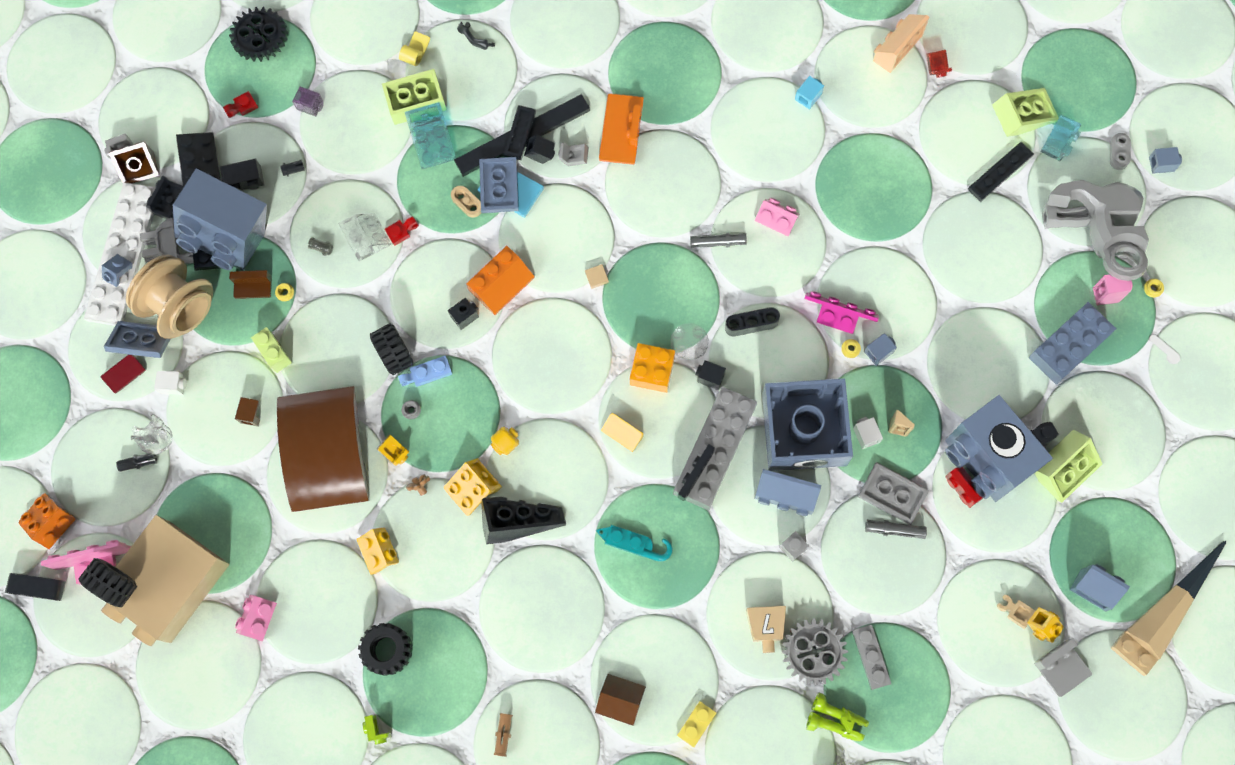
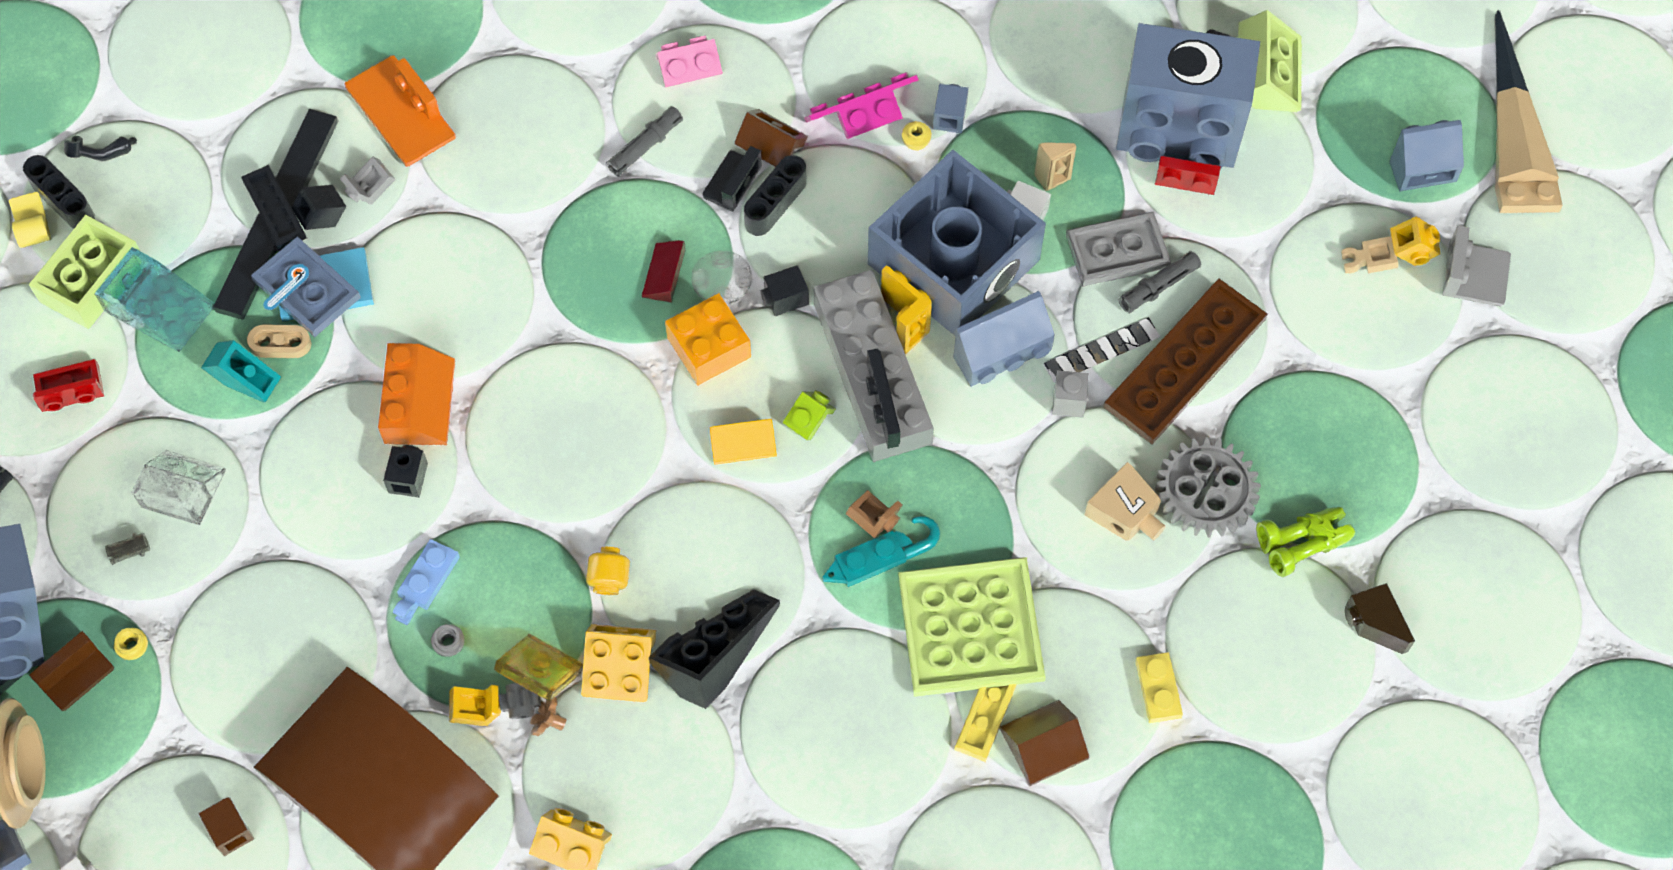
camera: 50 degrees left, 10 degrees down
yellowish green brick [251,327,292,373] -> none
black tyre [370,323,413,376] -> none
red plate [384,216,419,246] -> none
tan tile [585,264,609,289] -> none
light grey plate [852,625,891,690] -> none
none -> black beam [23,155,95,229]
none -> red bracket [33,359,104,412]
none -> teal slope [201,340,282,402]
none -> dark azure sticker [263,264,309,310]
none -> clear yellow plate [494,634,583,701]
none -> dark grey gear [498,682,541,719]
none -> dark red slope [642,240,686,303]
none -> black panel [703,146,762,212]
none -> reddish brown panel [734,109,808,167]
none -> lime bracket [782,390,836,440]
none -> medium nougat bracket [846,490,903,538]
none -> yellow bracket [881,265,932,355]
none -> yellowish green tile [898,557,1045,697]
none -> light yellow tile [955,684,1017,762]
none -> sticker [1043,317,1160,383]
none -> reddish brown plate [1103,278,1268,445]

